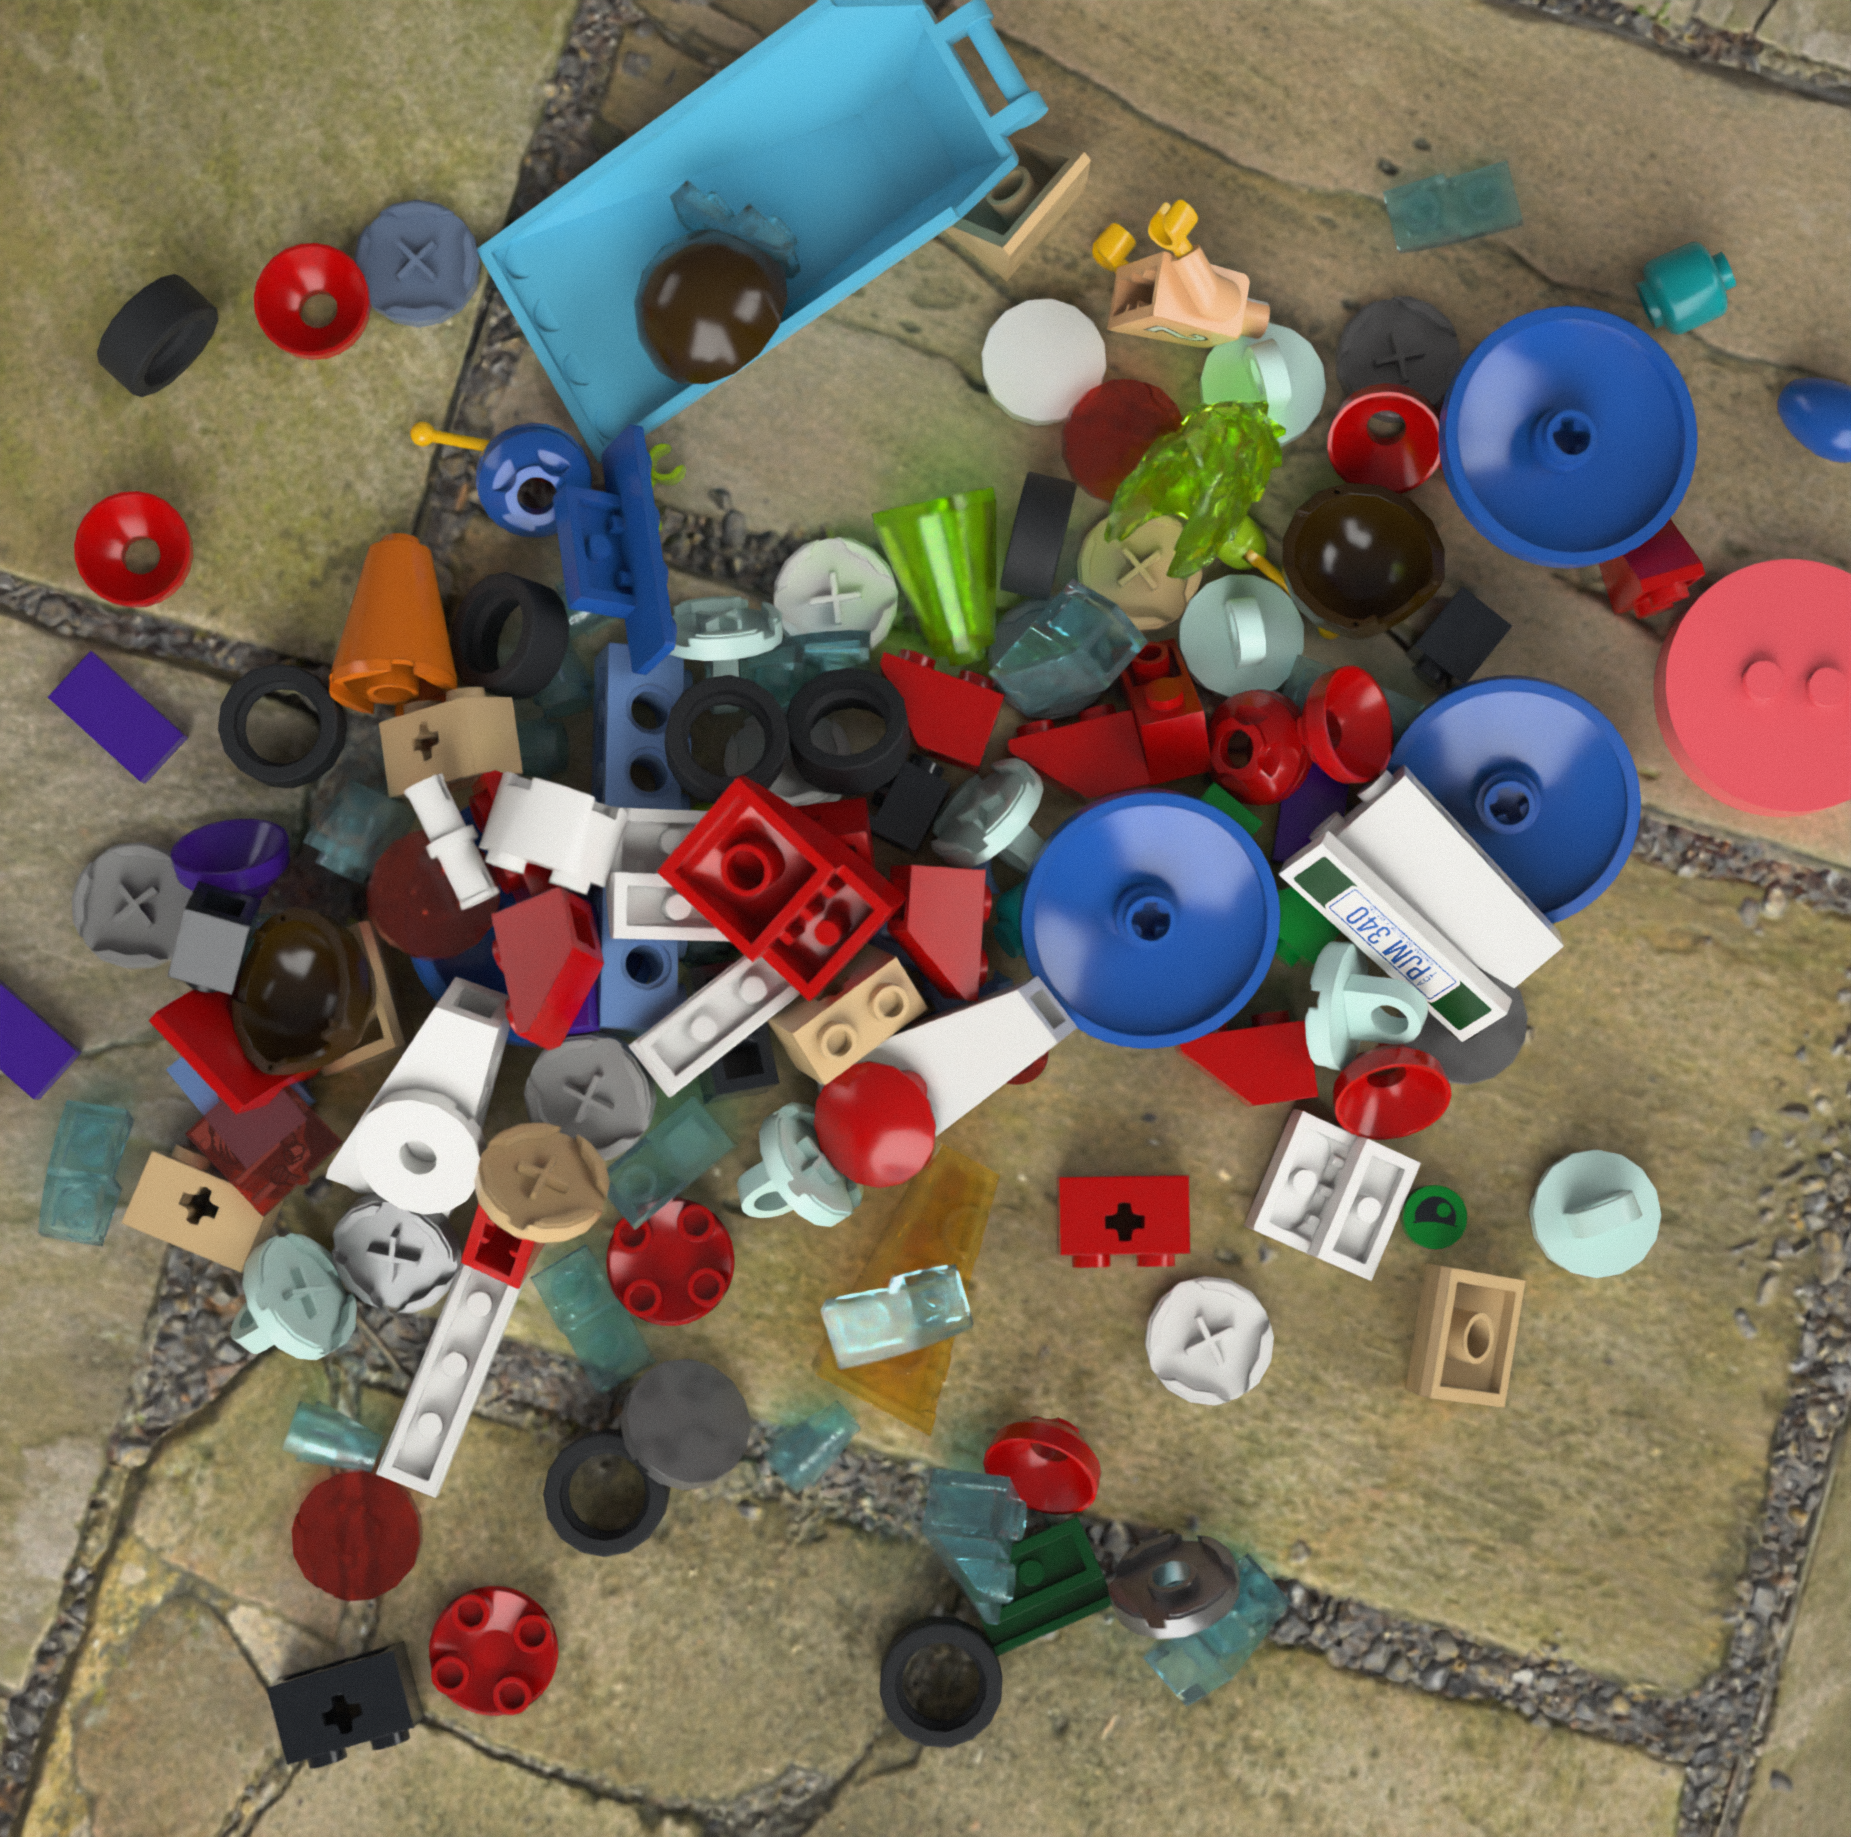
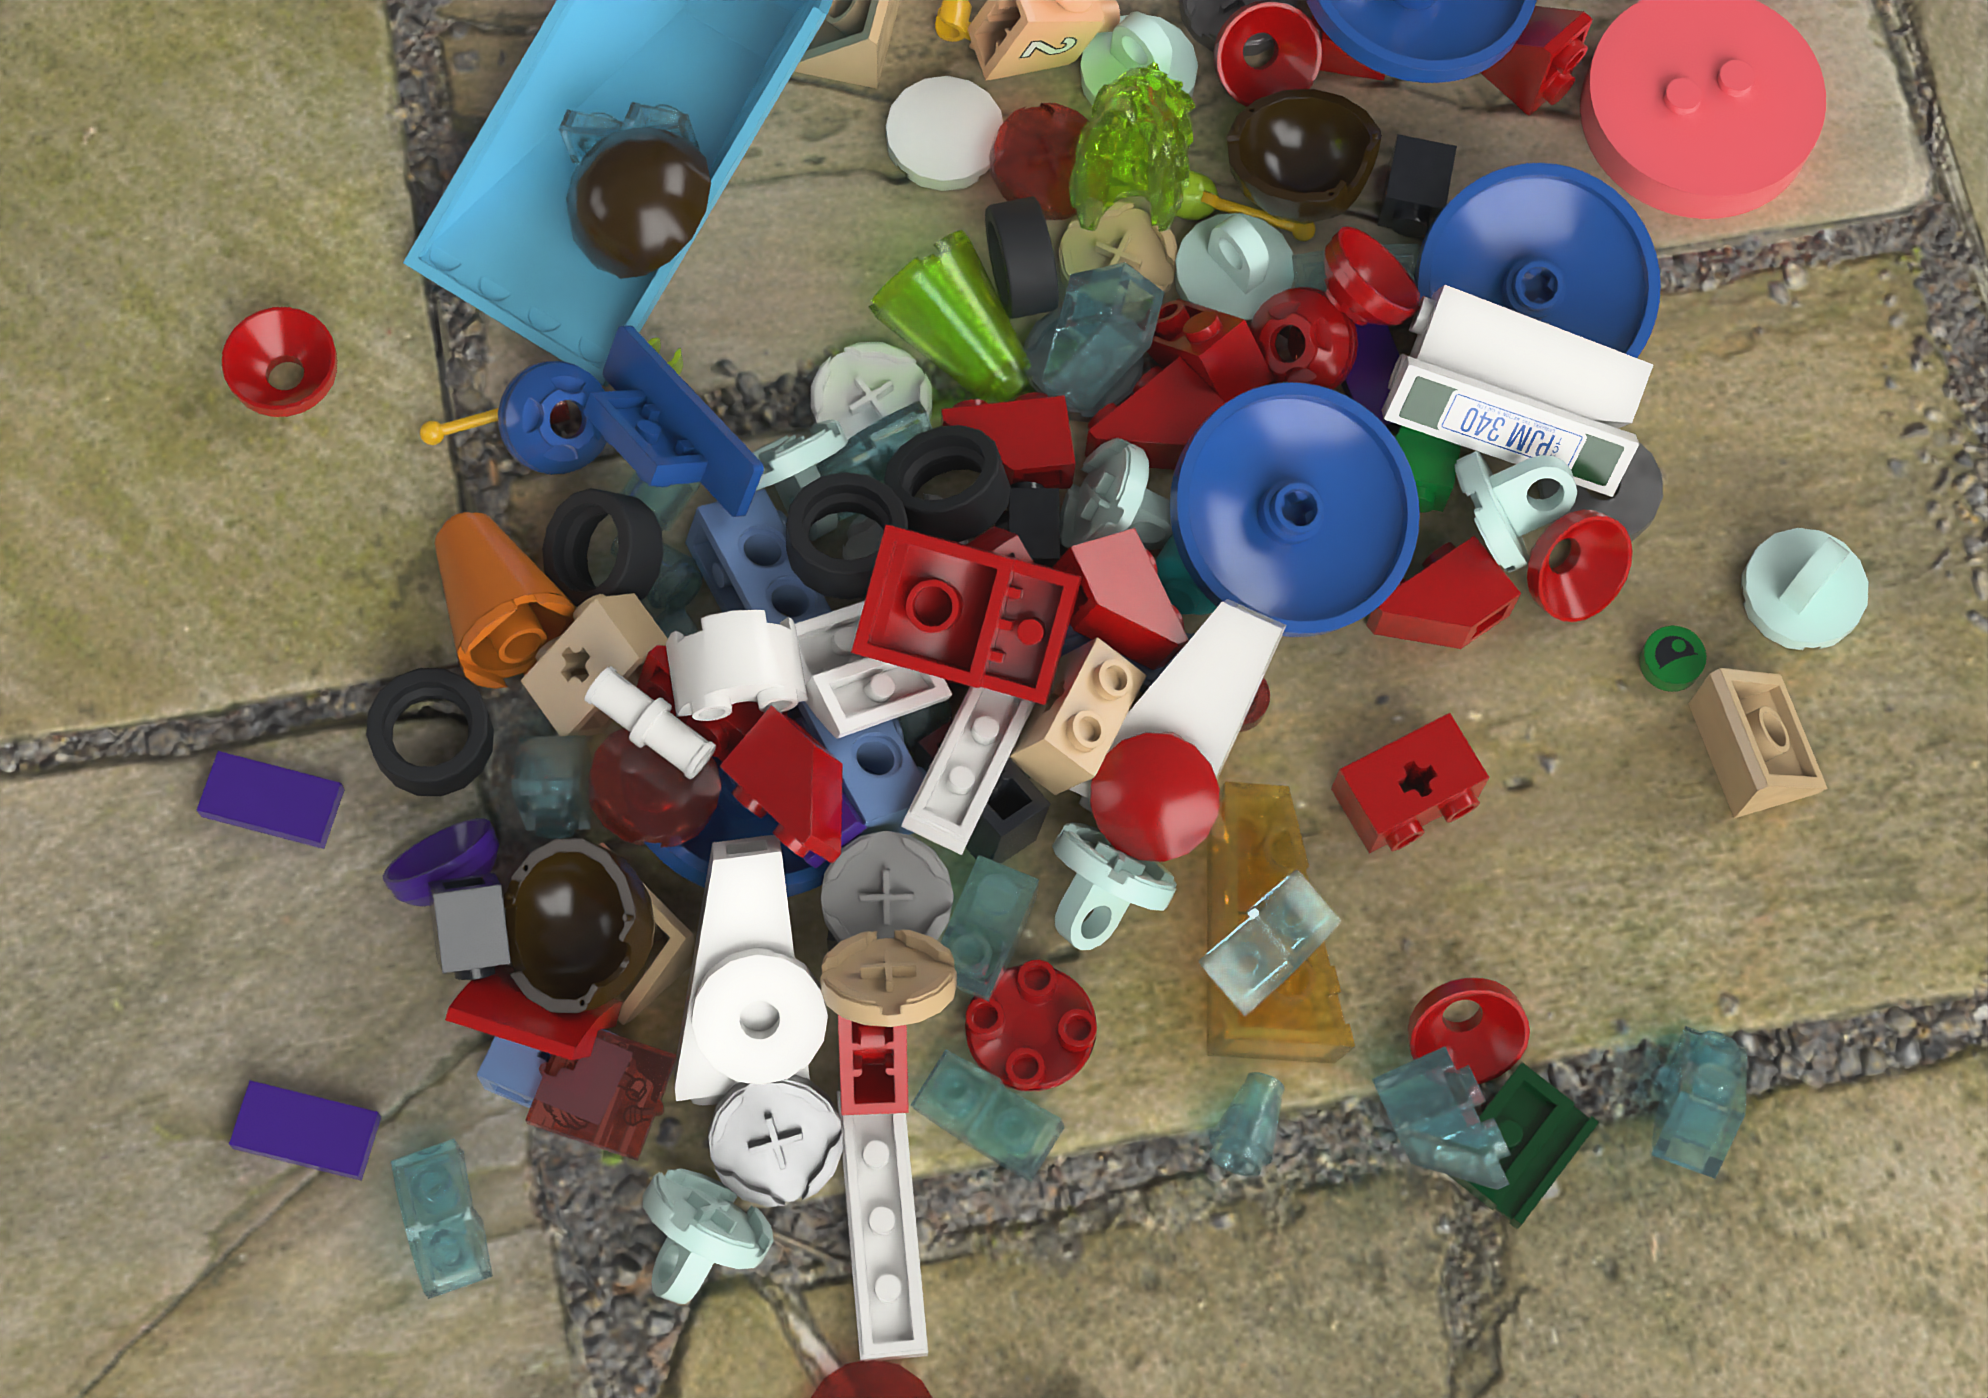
camera: 30 degrees left, 15 degrees down
light grey tile [72,842,193,969] -> none
red piece [74,491,193,608] -> none
black tyre [97,274,218,397] -> none
tan brick [121,1144,284,1273] -> none
clear light blue cone [282,1400,384,1473] -> none
sand blue tile [354,199,482,328] -> none
black tyre [543,1428,670,1557] -> none
flat silver tile [620,1359,751,1490] -> none
black tyre [880,1616,1003,1748] -> none
flat silver tile [1108,1534,1240,1639] -> none
white tile [1144,1276,1274,1406] -> none
white slope [1244,1109,1421,1281] -> none

